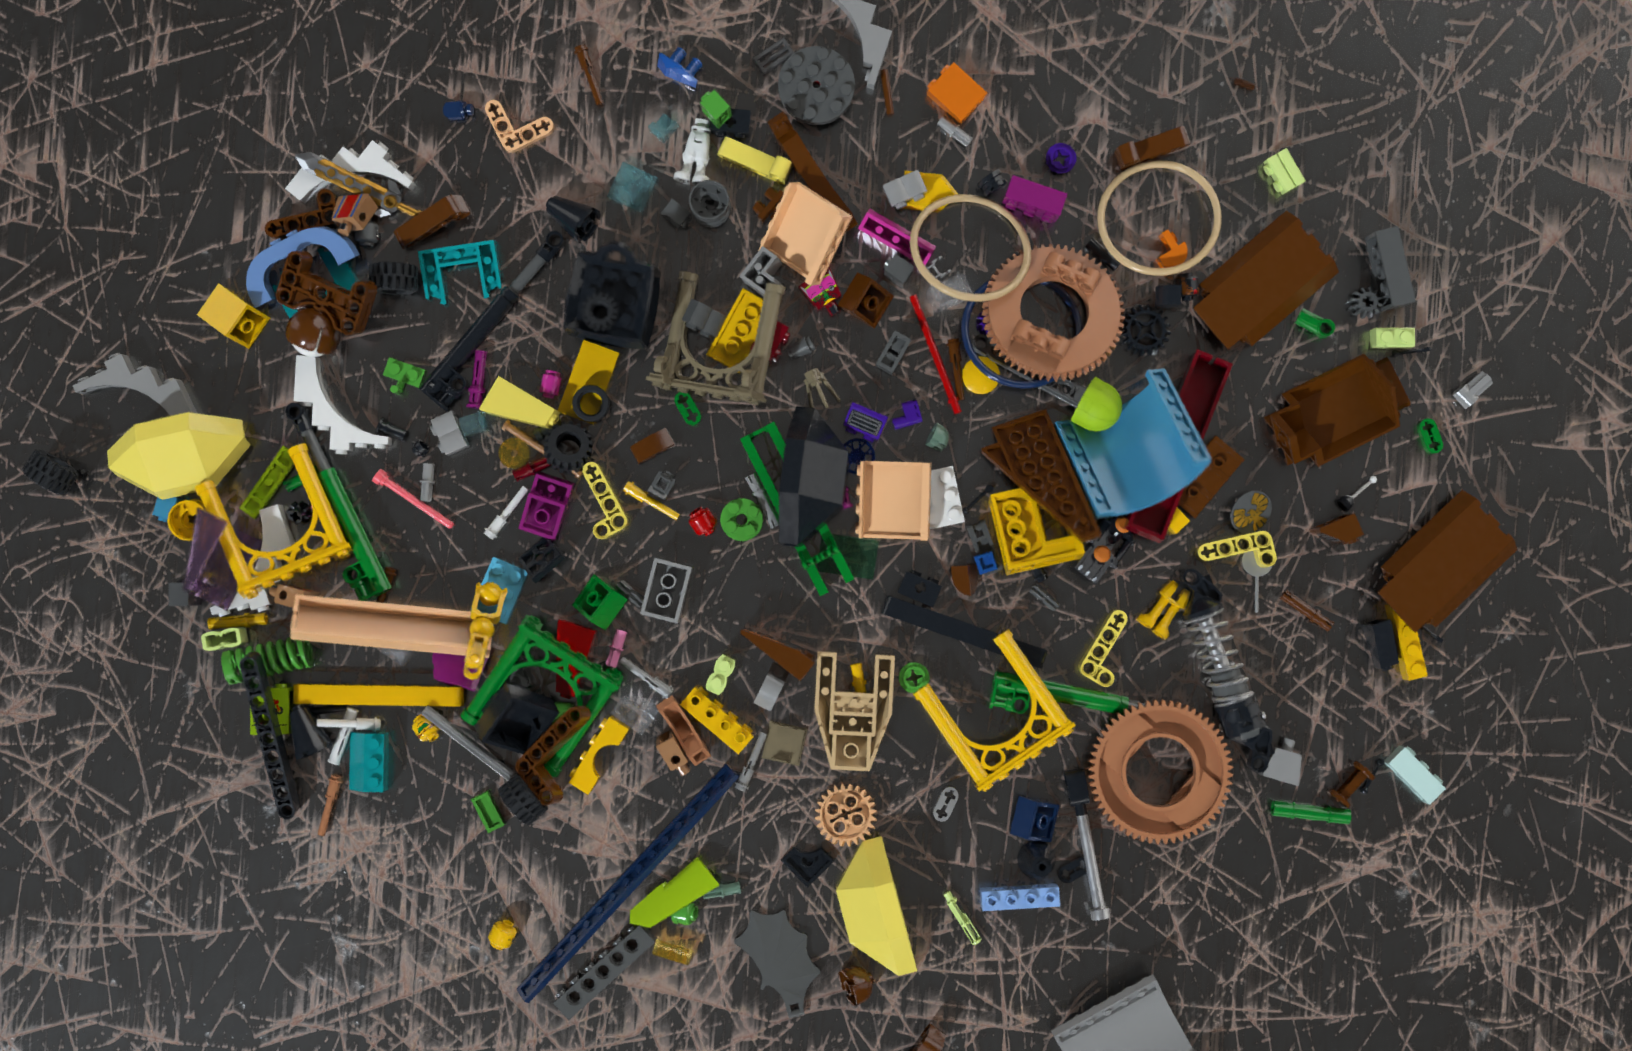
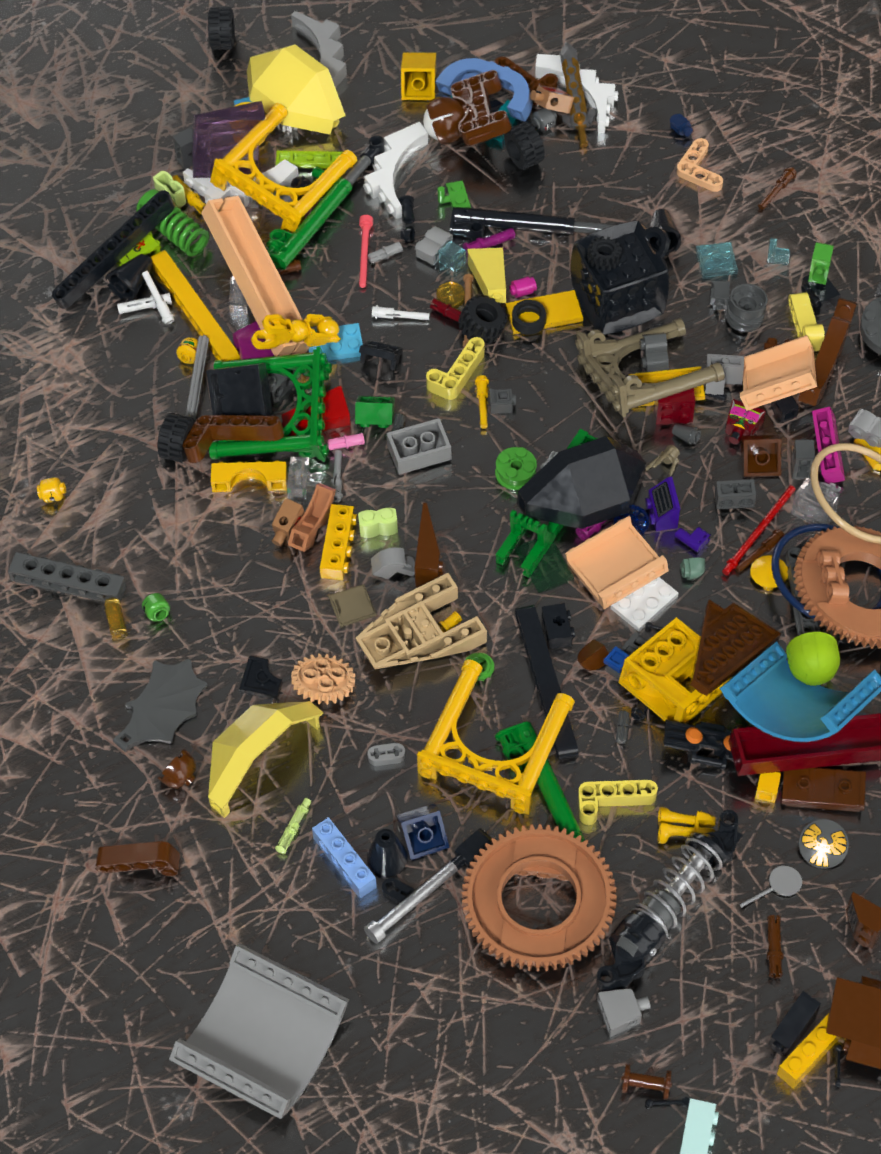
camera: 55 degrees right, 30 degrees down
nougat pin [317,774,344,836] -> none
teal slope [349,732,389,792] -> none
reddish brown beam [393,195,471,250] -> none
teal wedge [418,240,502,305] -> none
bright green tile [471,790,506,833] -> none
dark blue piece [517,764,739,1003] -> none
magenta slope [518,471,575,541] -> none
reddish brown slope [630,428,674,464] -> none
lime panel [630,857,719,928] -> none
blue connector [657,47,702,88] -> none
white piece [673,118,711,186] -> none
green beam [674,392,702,426] -> none
red head [688,507,717,536] -> none
sand green axle [703,881,741,899] -> none
light grey pin [735,732,768,792] -> none
light yellow beam [1195,531,1277,568] -> none
green piece [1271,800,1351,825] -> none

